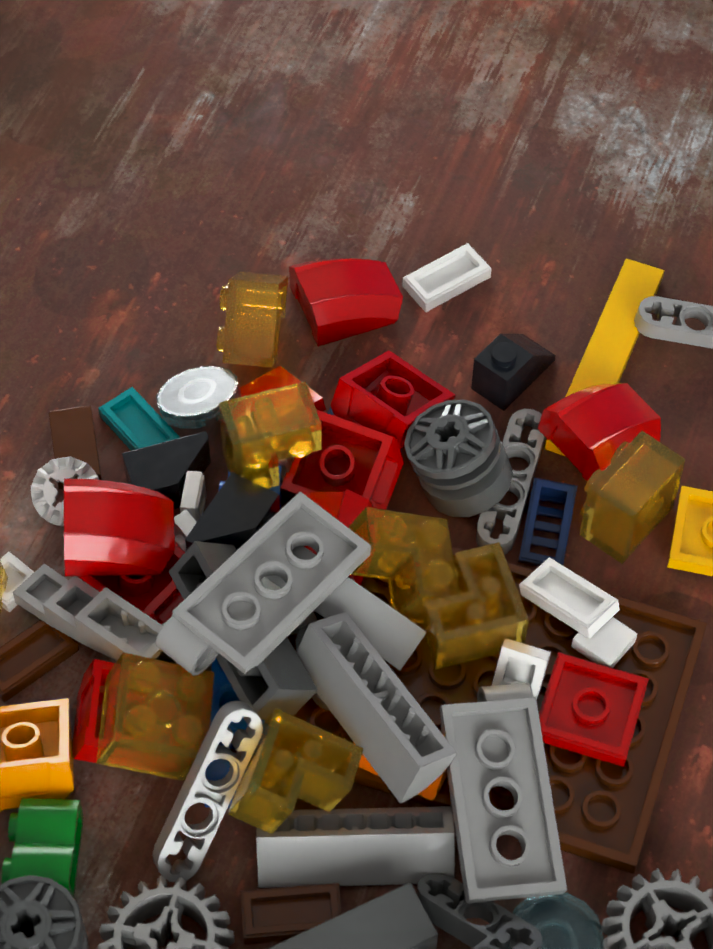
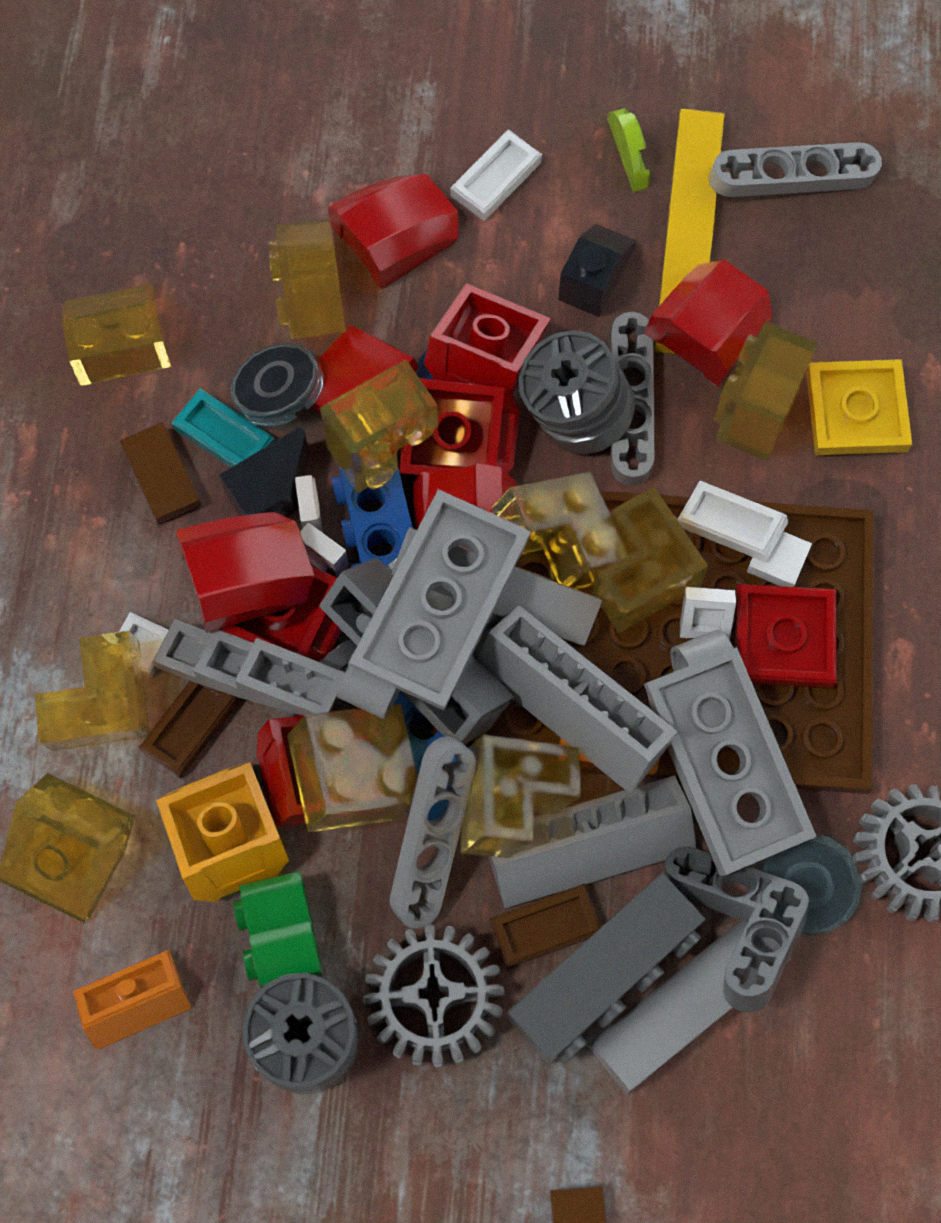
camera: 15 degrees left, 15 degrees up
white gear [31,456,99,526] -> none
black slope [185,472,280,551] -> none
dark blue slope [518,477,578,566] -> none
none -> clear yellow slope [62,283,171,386]
none -> lime tile [607,108,650,192]

